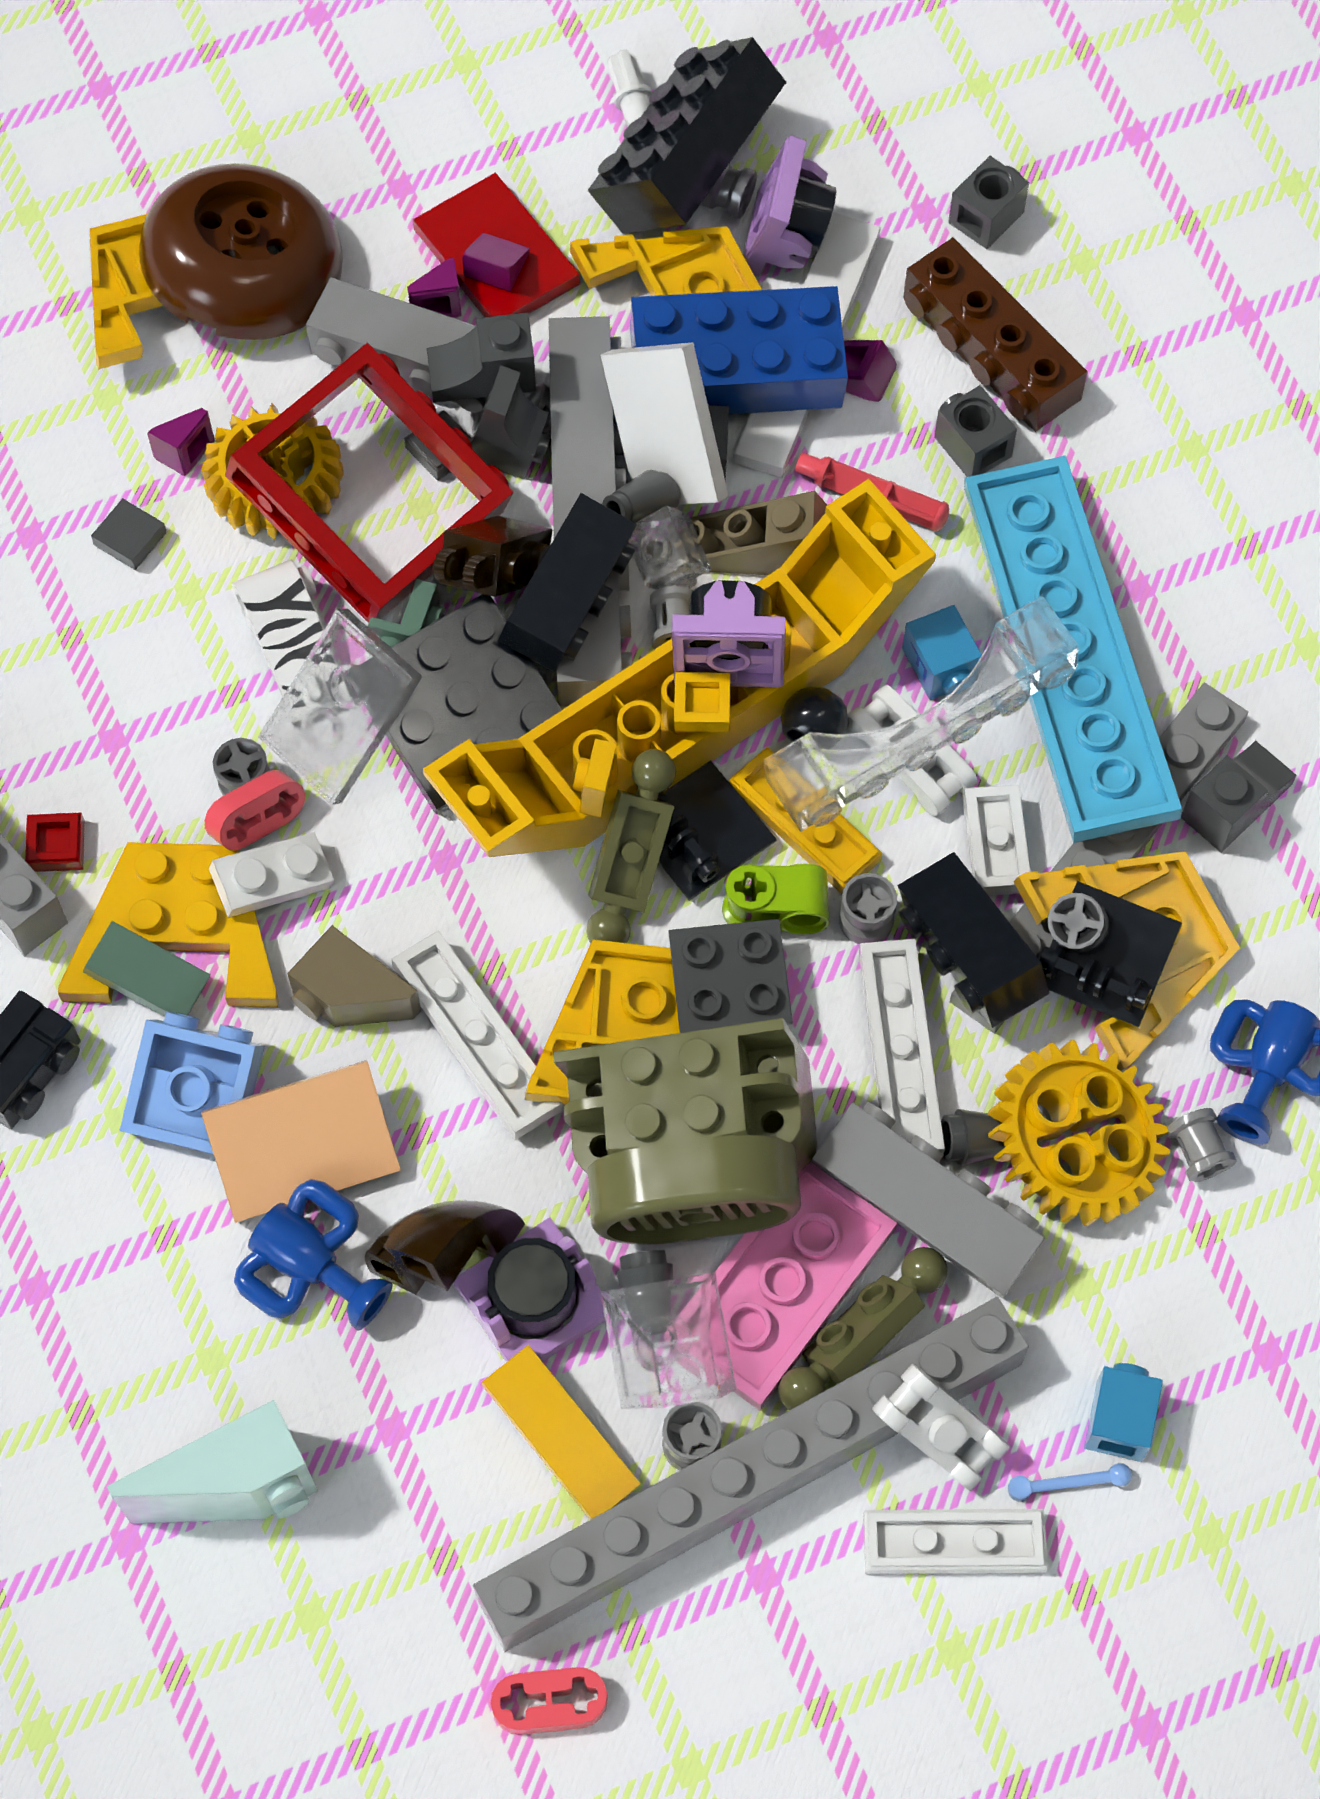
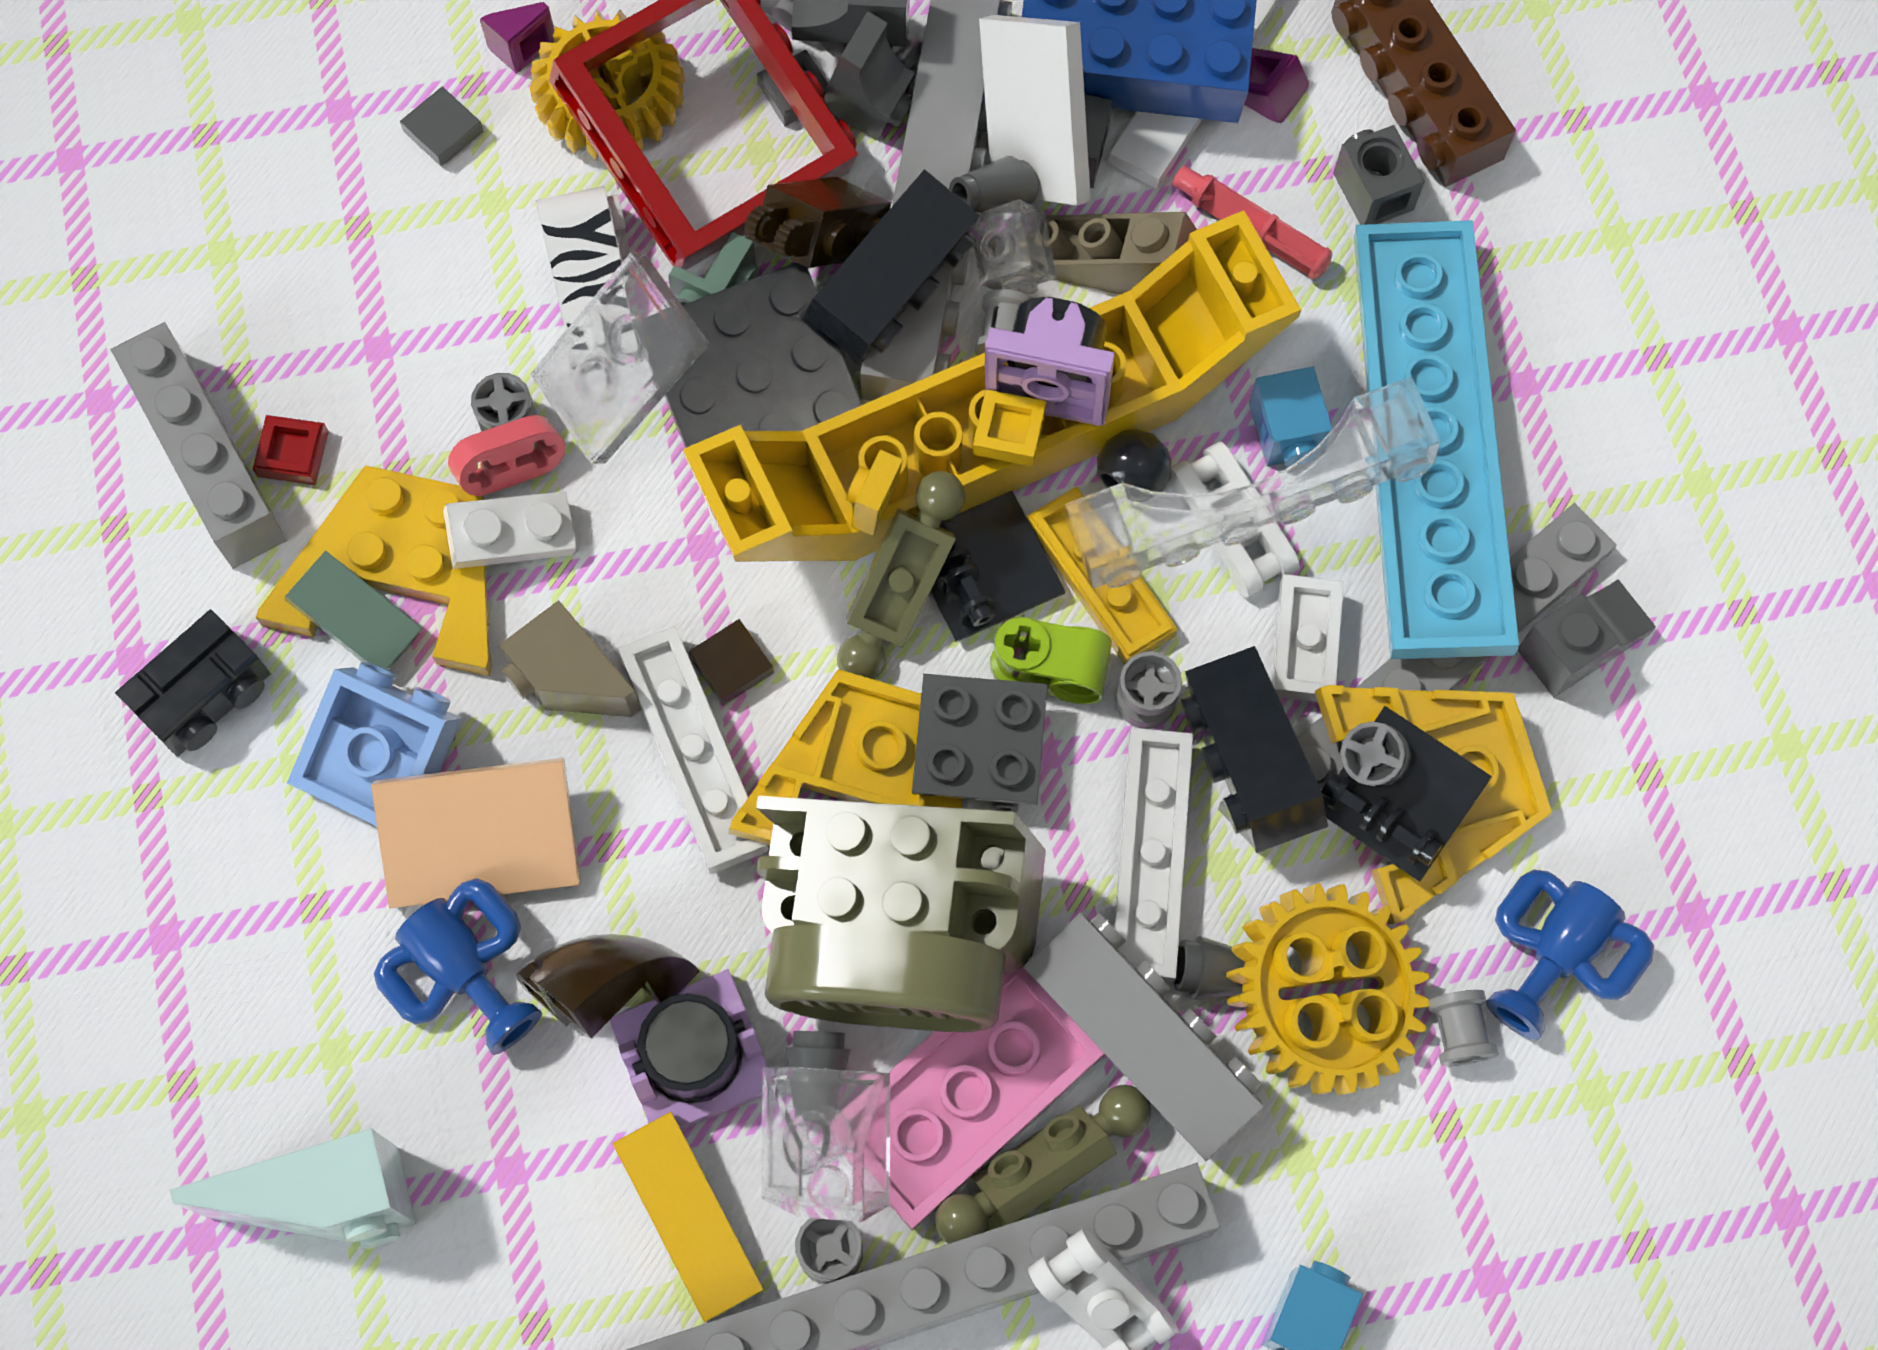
camera: 10 degrees right, 5 degrees up
none -> dark brown tile [688,619,774,706]

